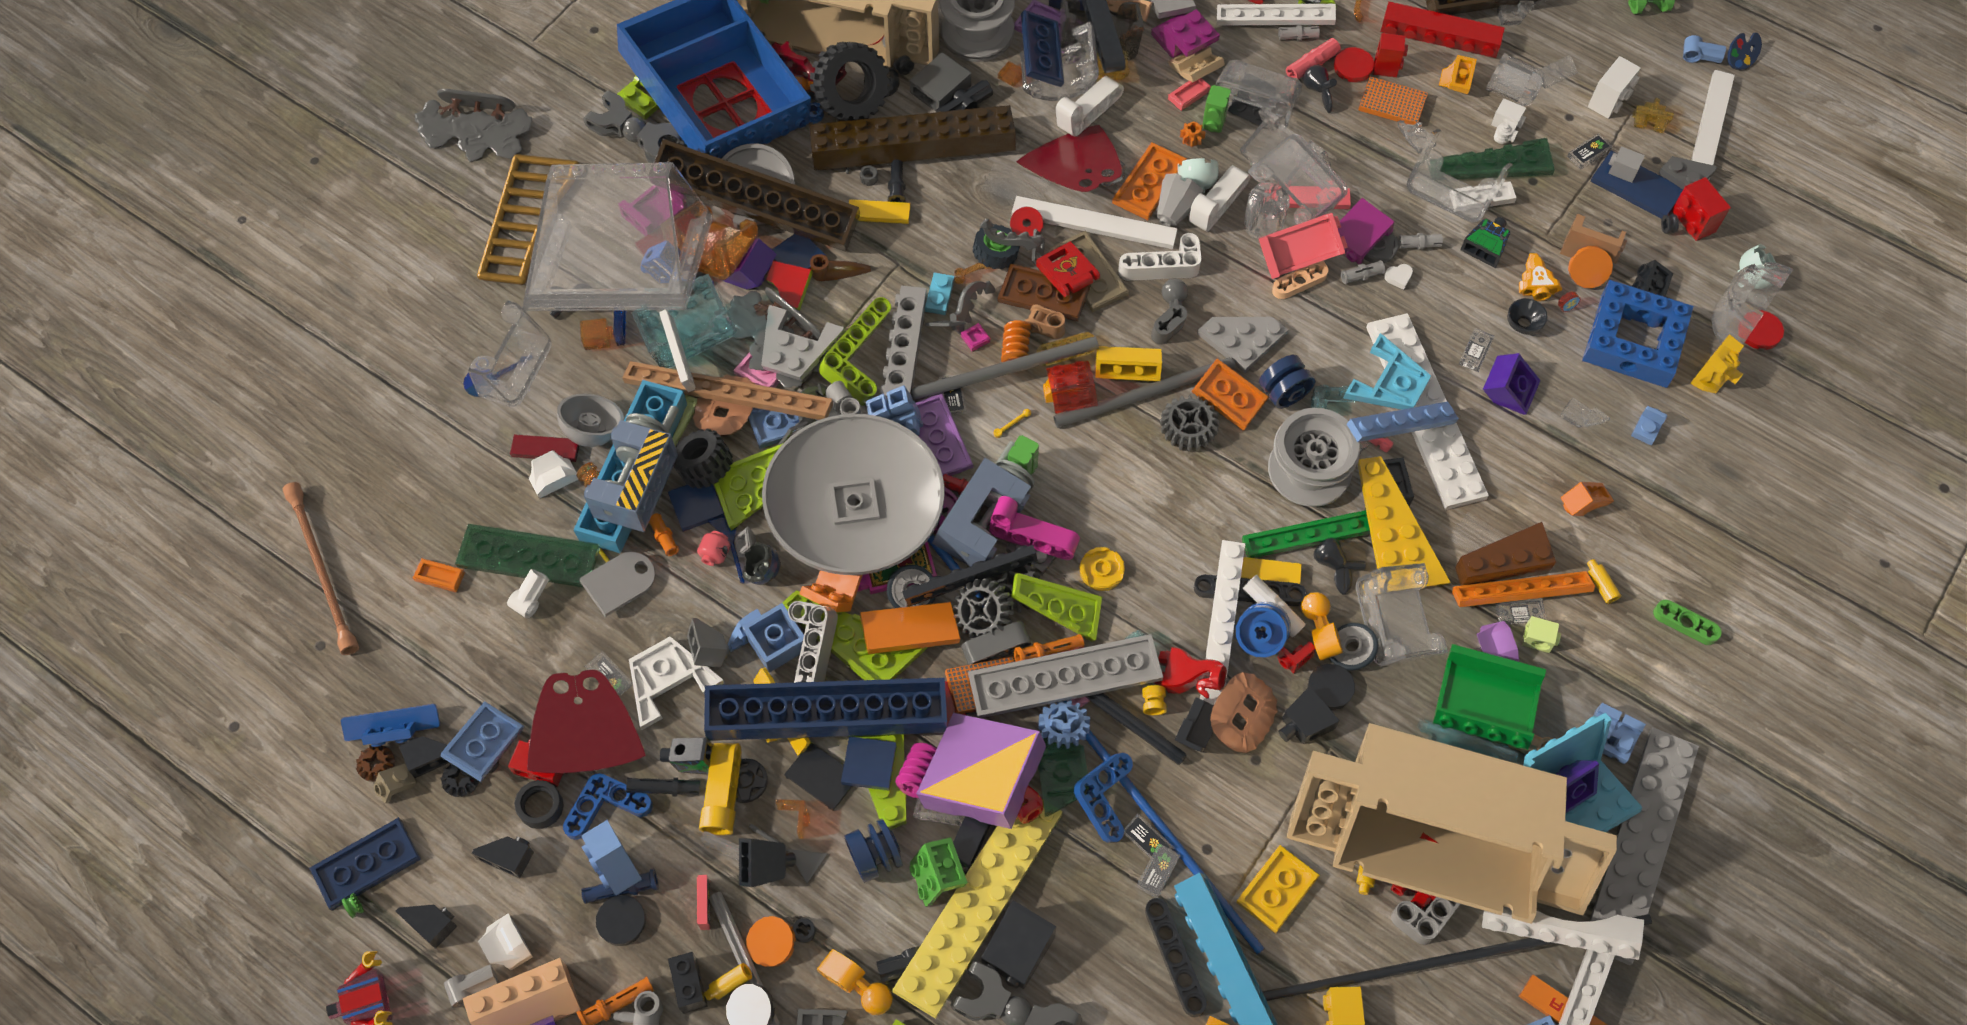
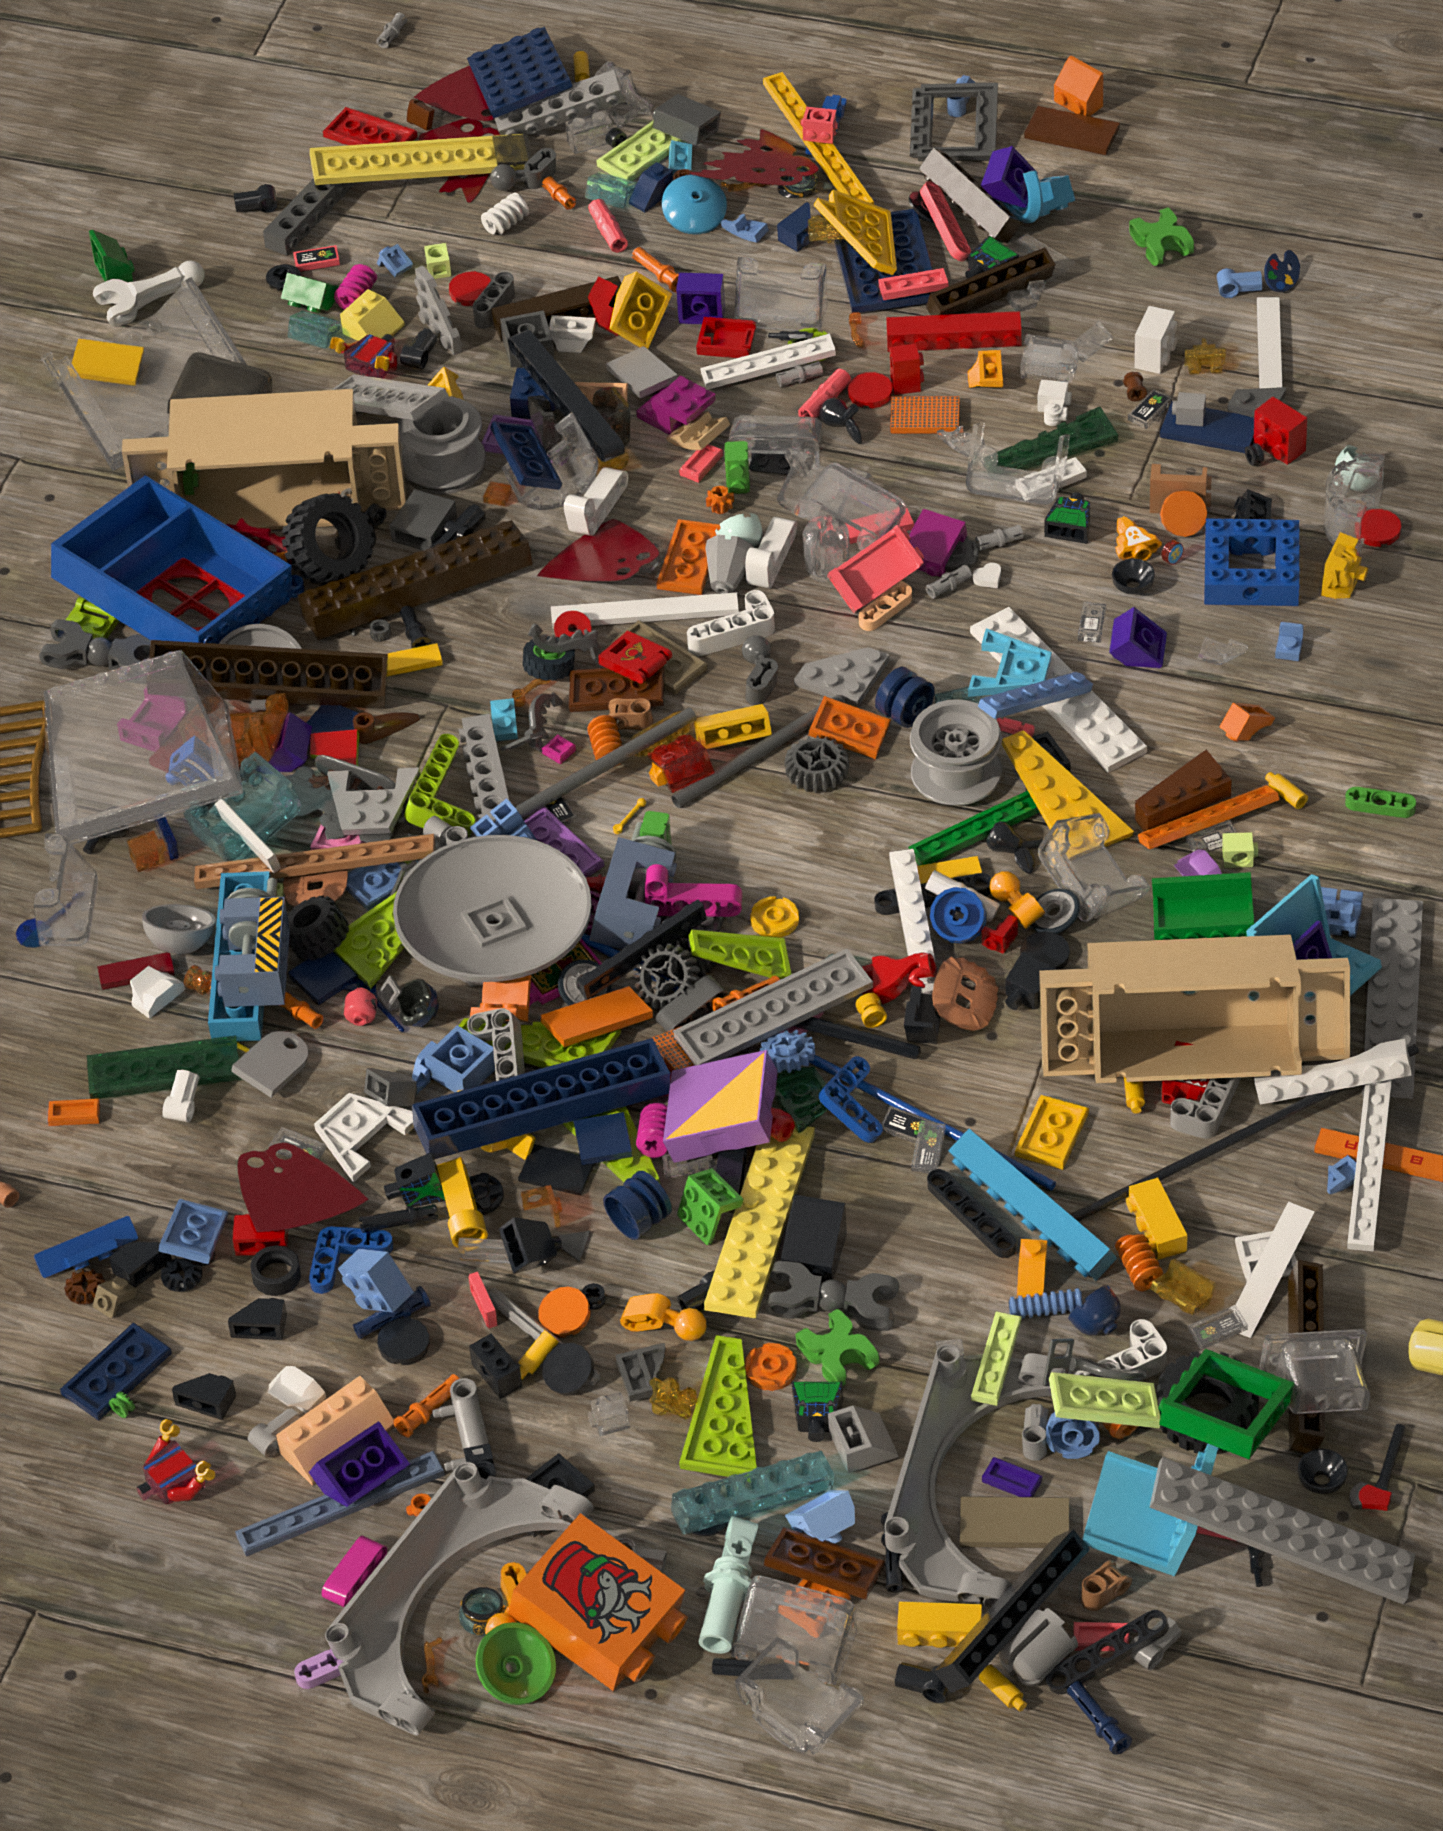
camera: 15 degrees left, 15 degrees down
none -> reddish brown bush [1123,372,1147,402]

